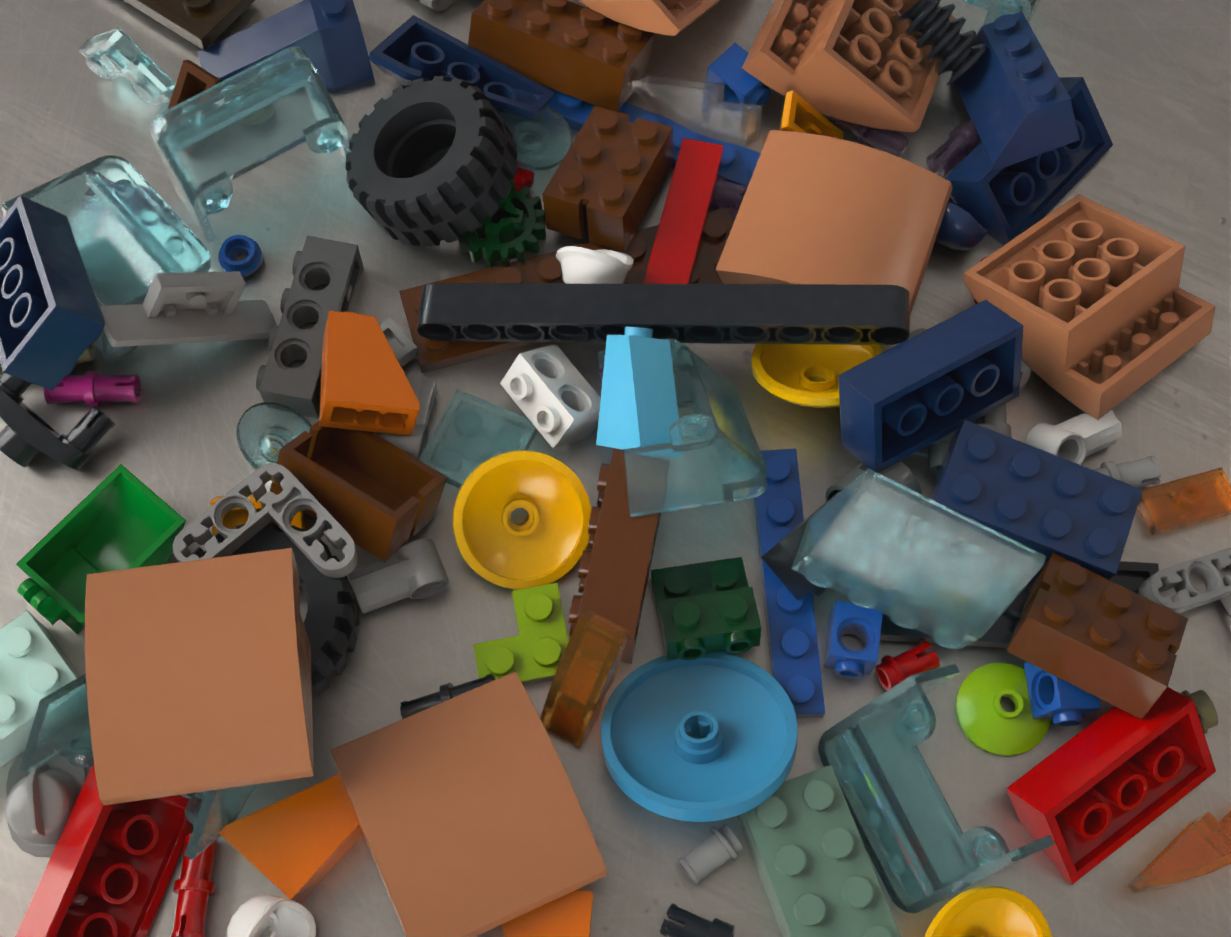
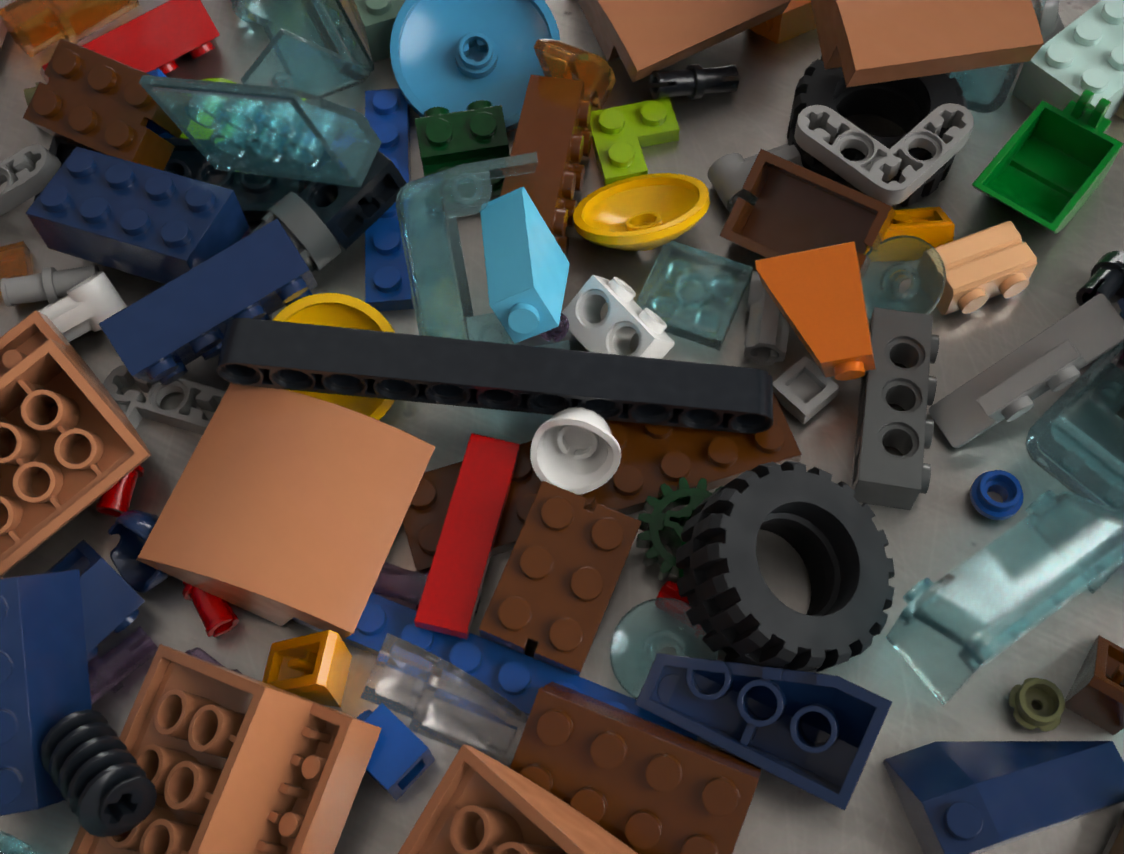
camera: 175 degrees left, 5 degrees down
none -> light nougat brick [917,221,1038,315]

